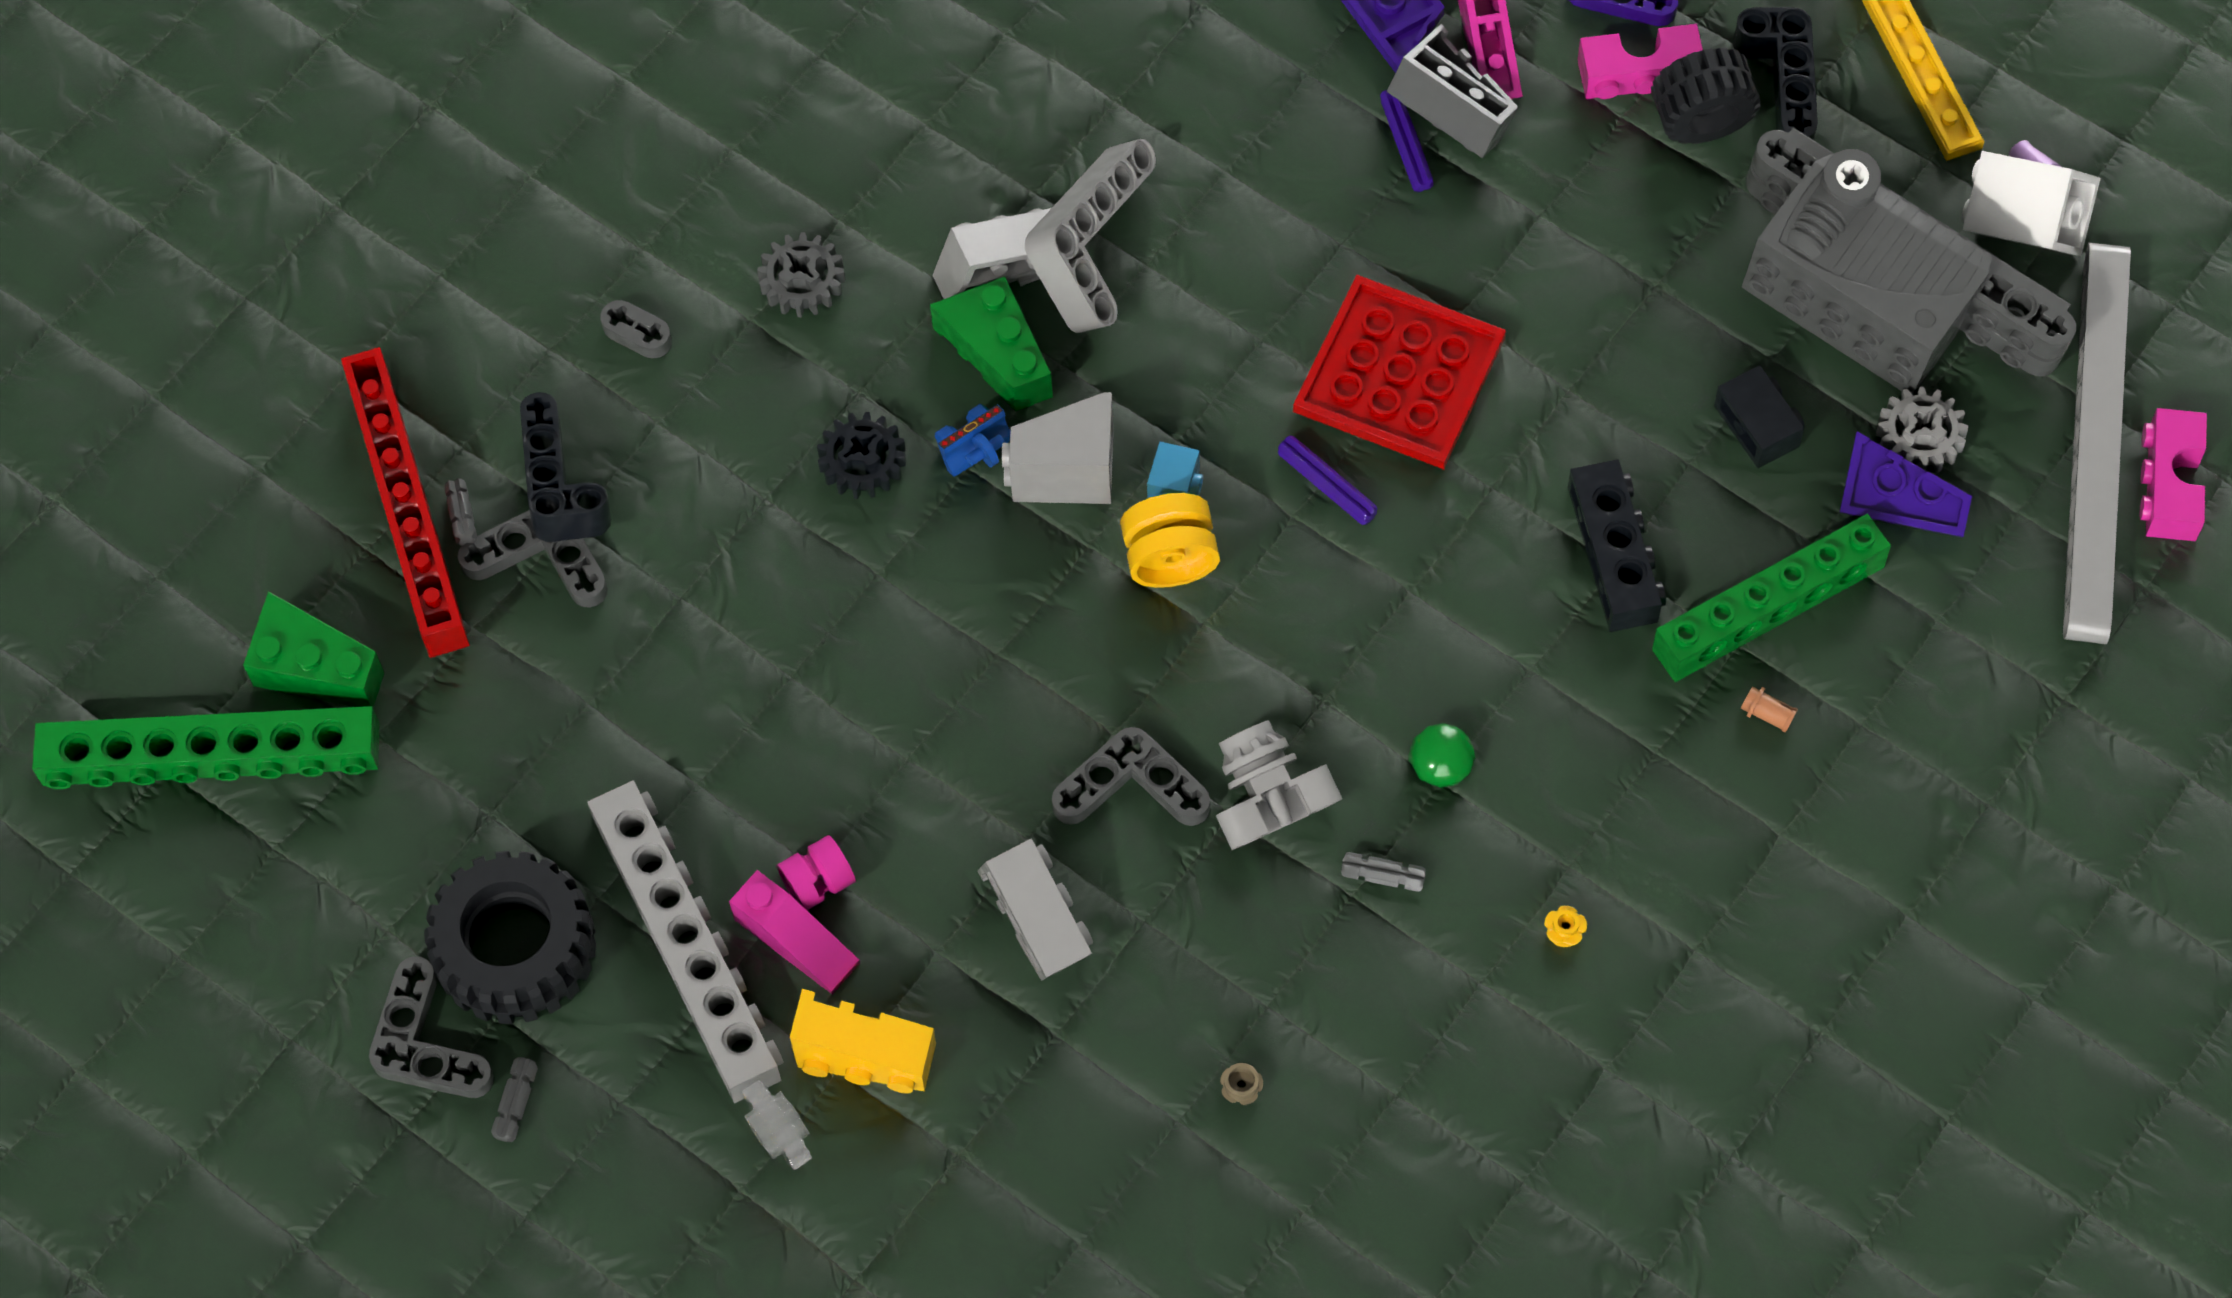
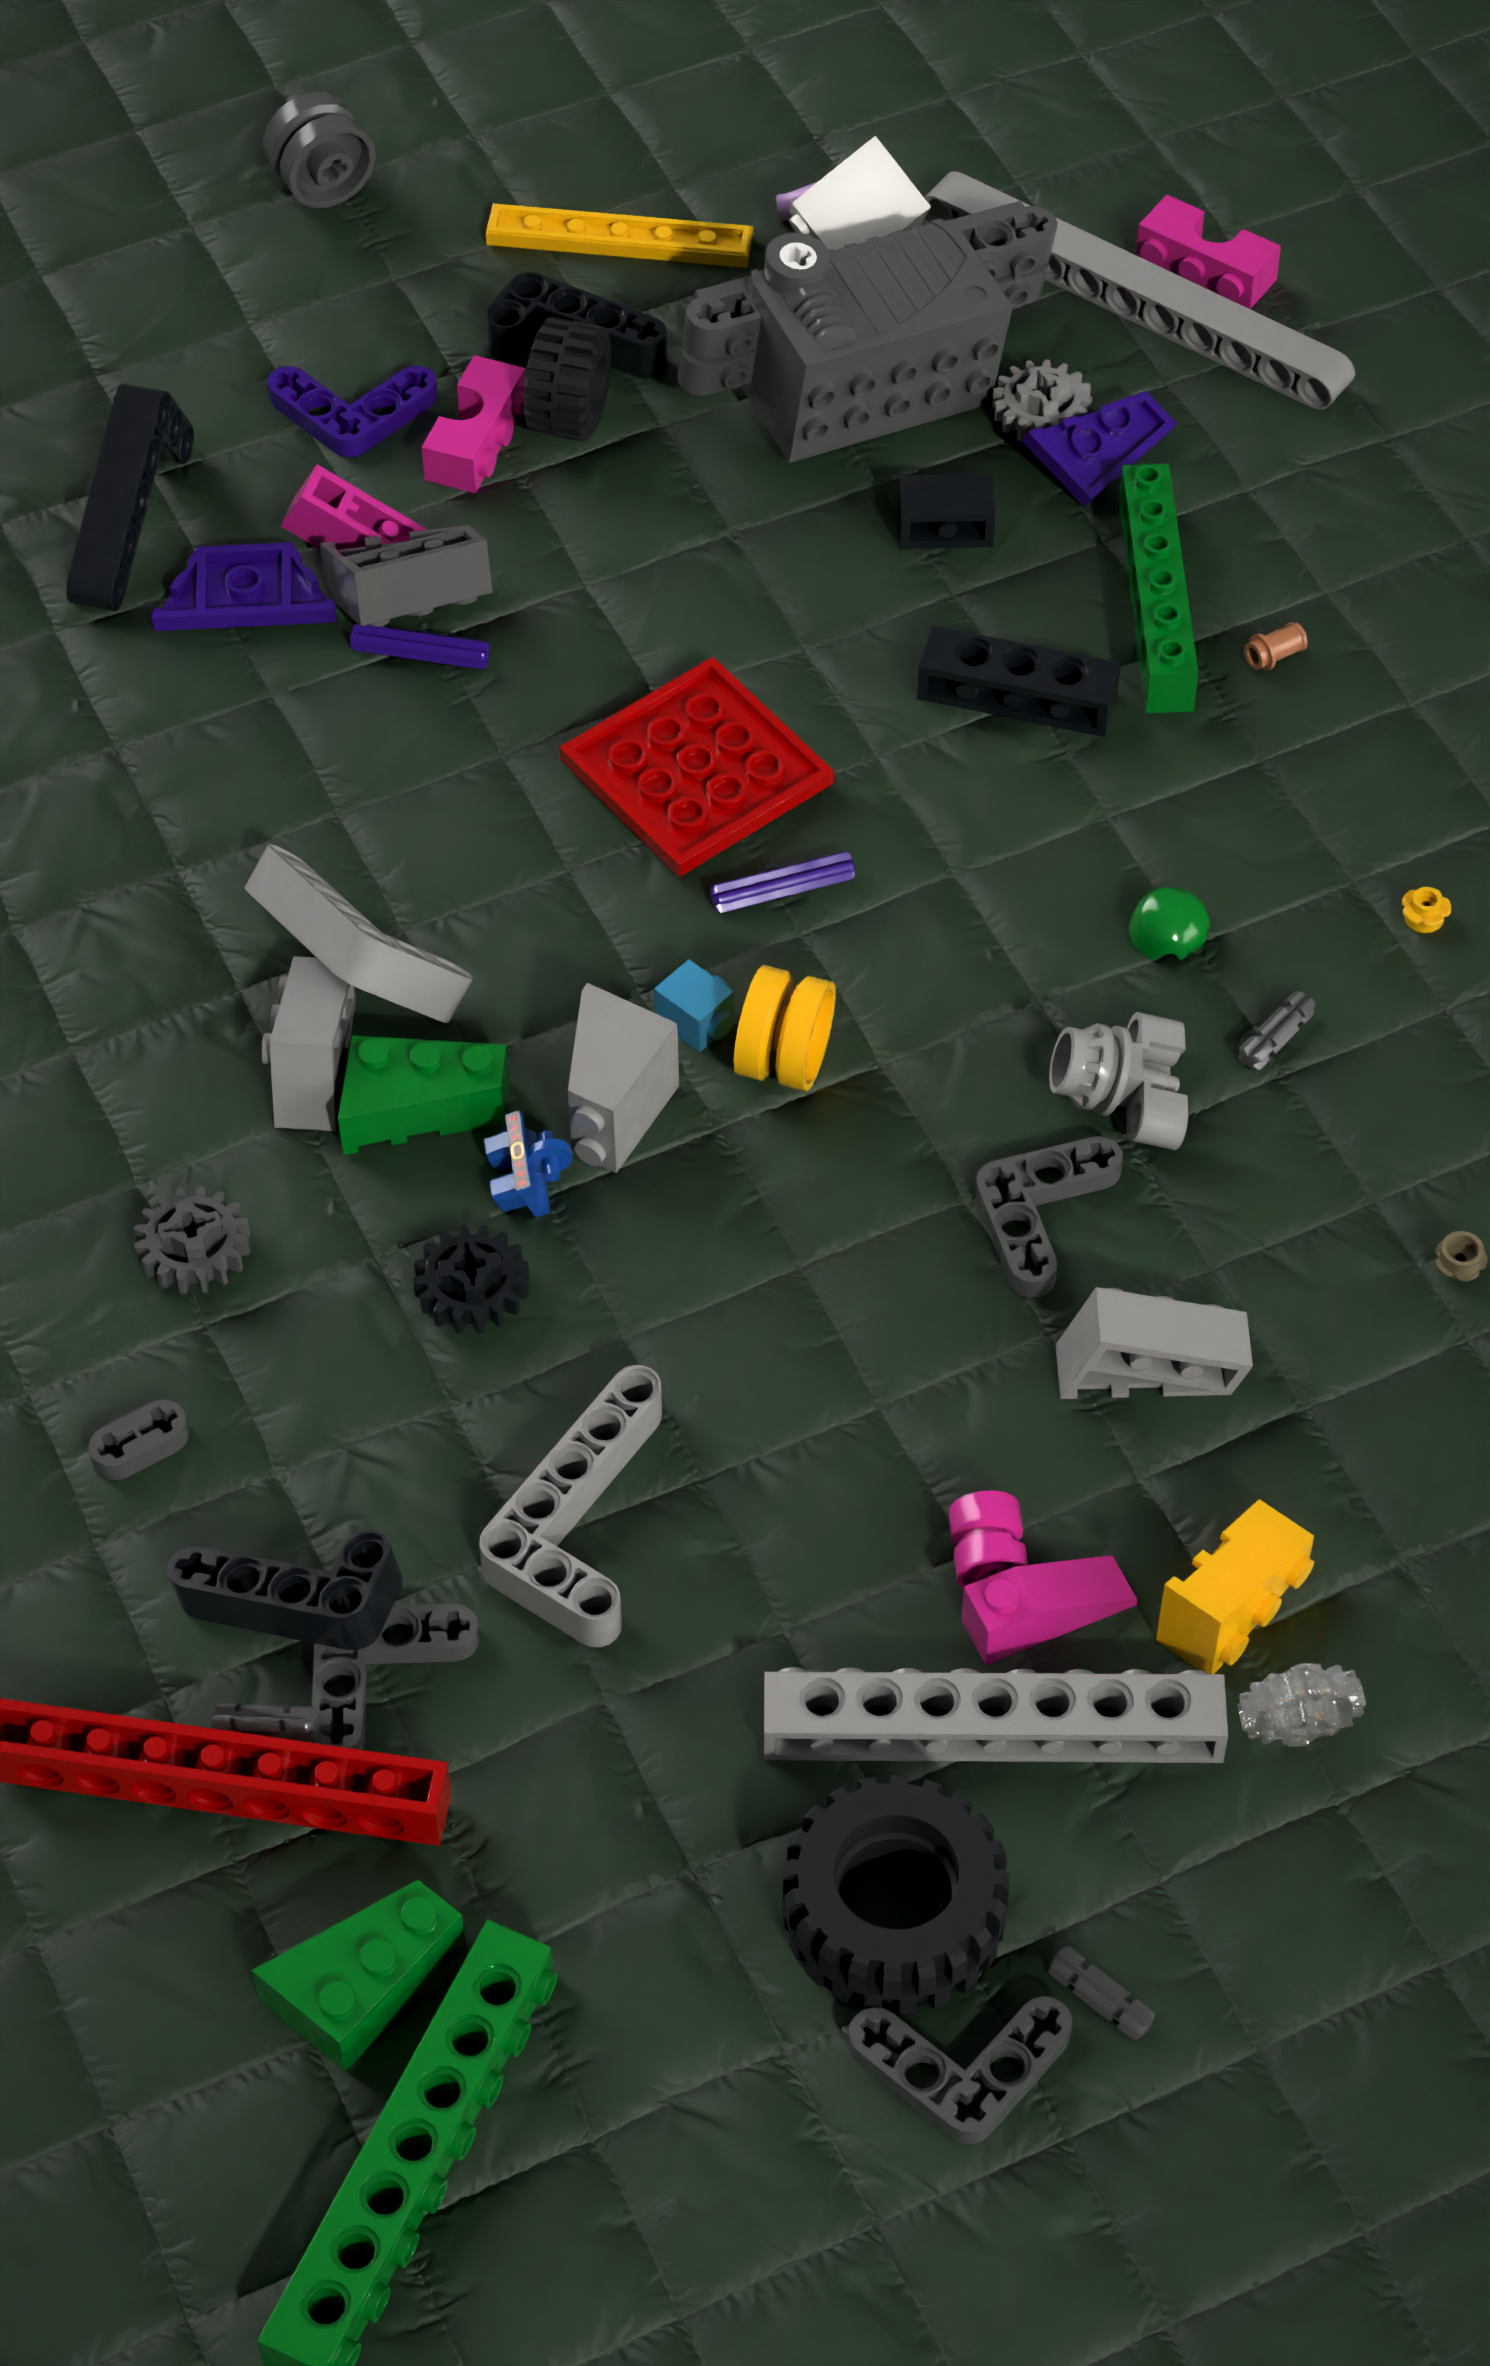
camera: 65 degrees left, 10 degrees down
none -> light grey beam [479,1365,662,1647]

